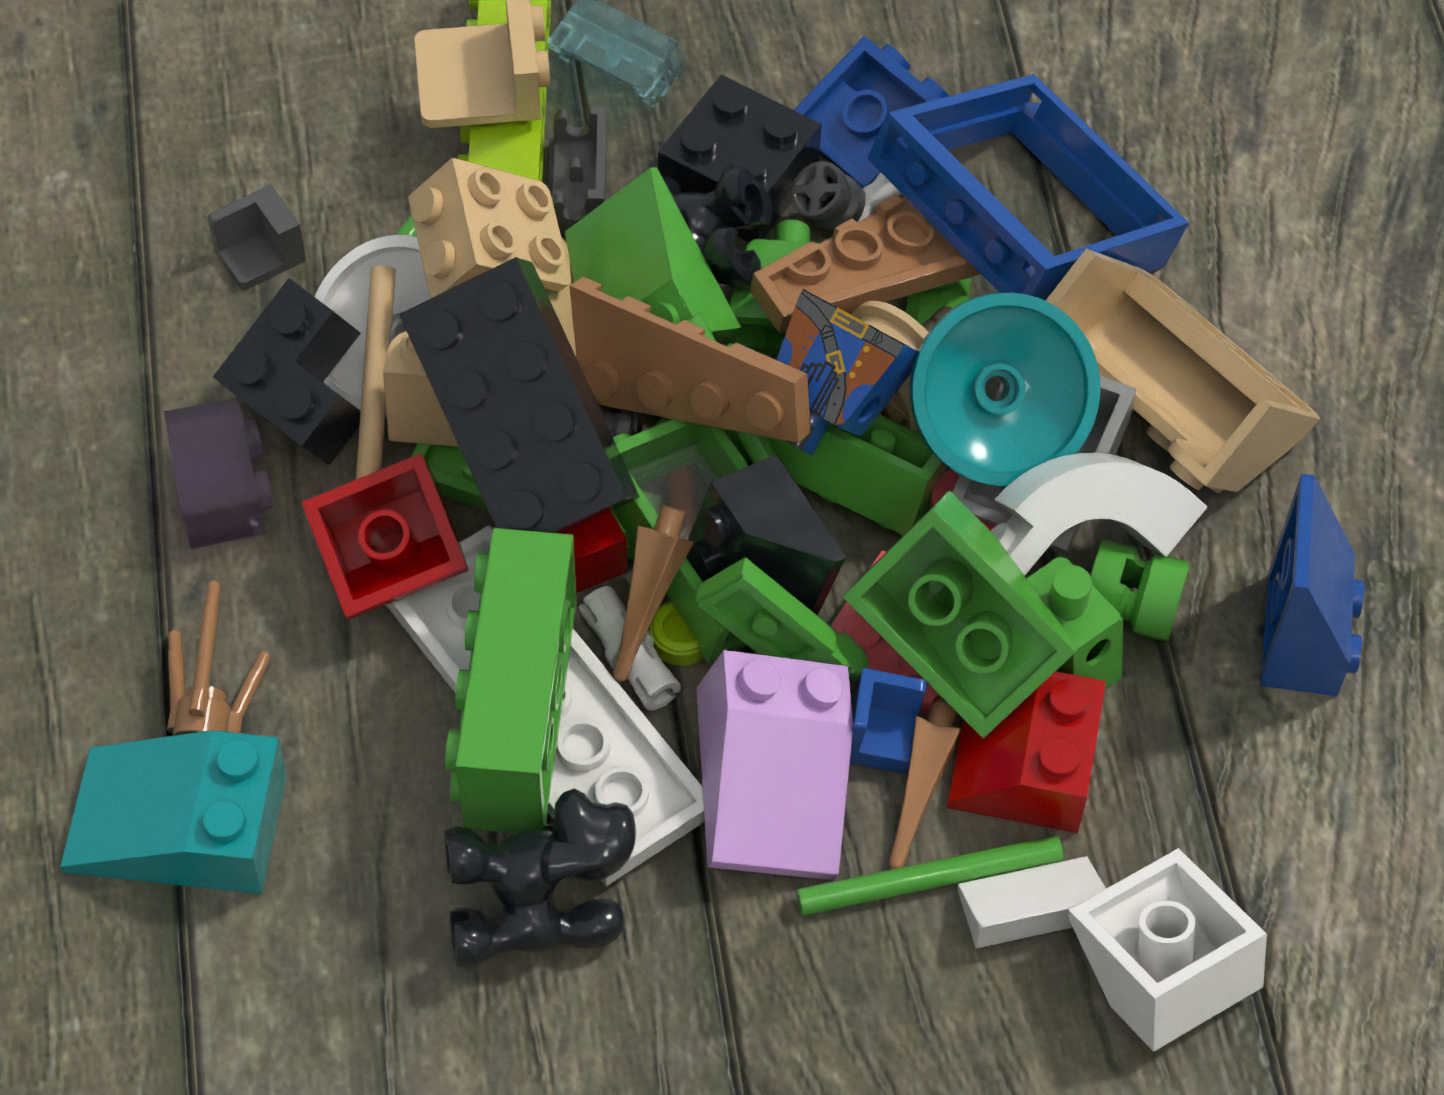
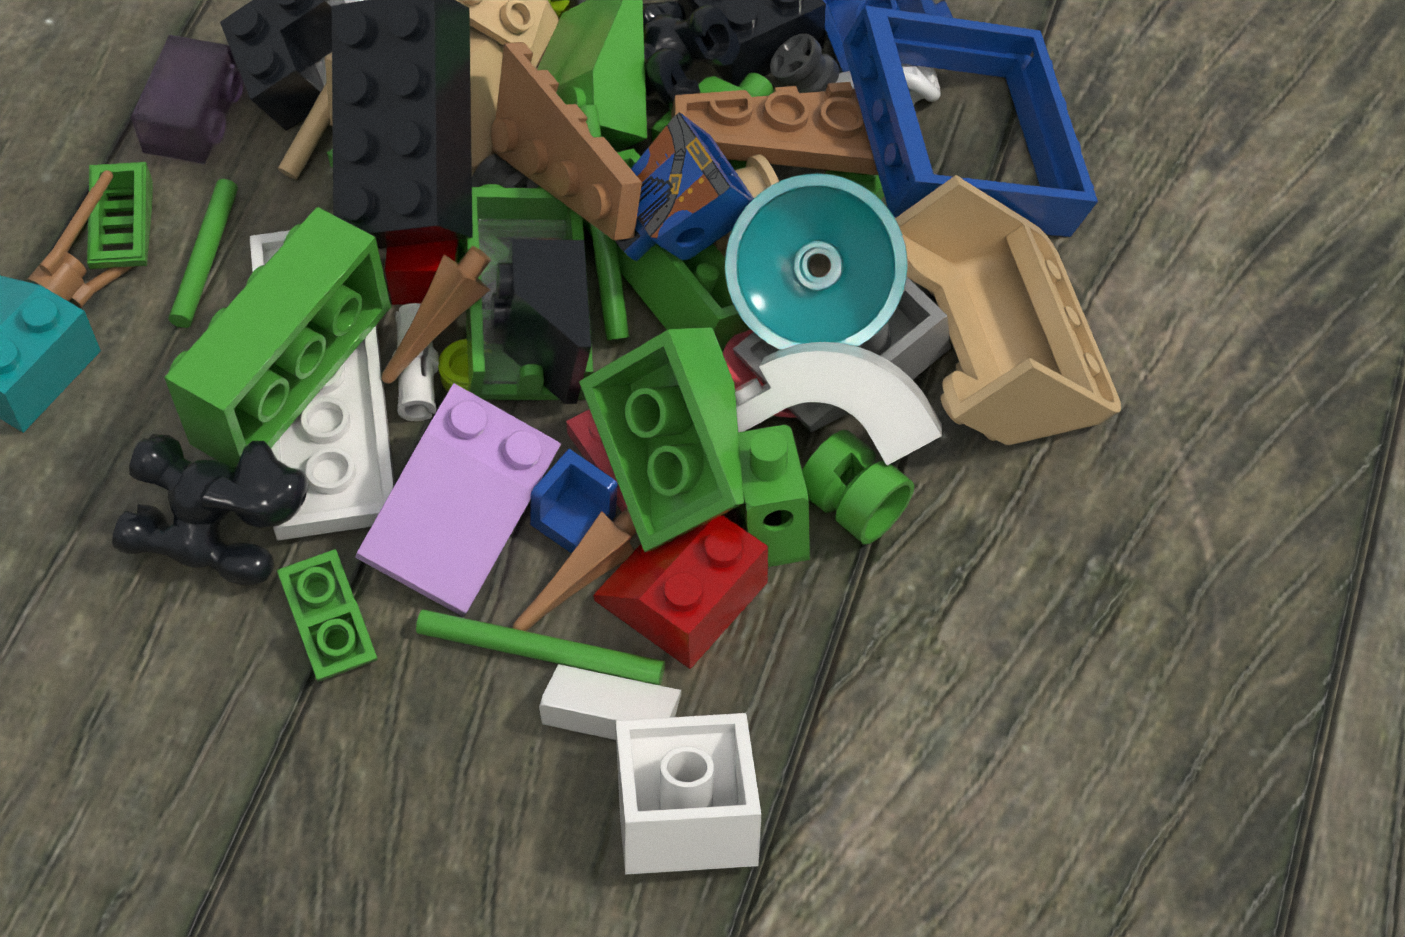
camera: 30 degrees right, 0 degrees up
red slope [301,453,469,621] -> none
bright green hinge [695,557,870,682] -> none
blue slope [1260,473,1364,696] -> none
none -> bright green slope [87,162,153,269]
none -> bright green bar [168,179,238,328]
none -> bright green slope [277,549,378,682]

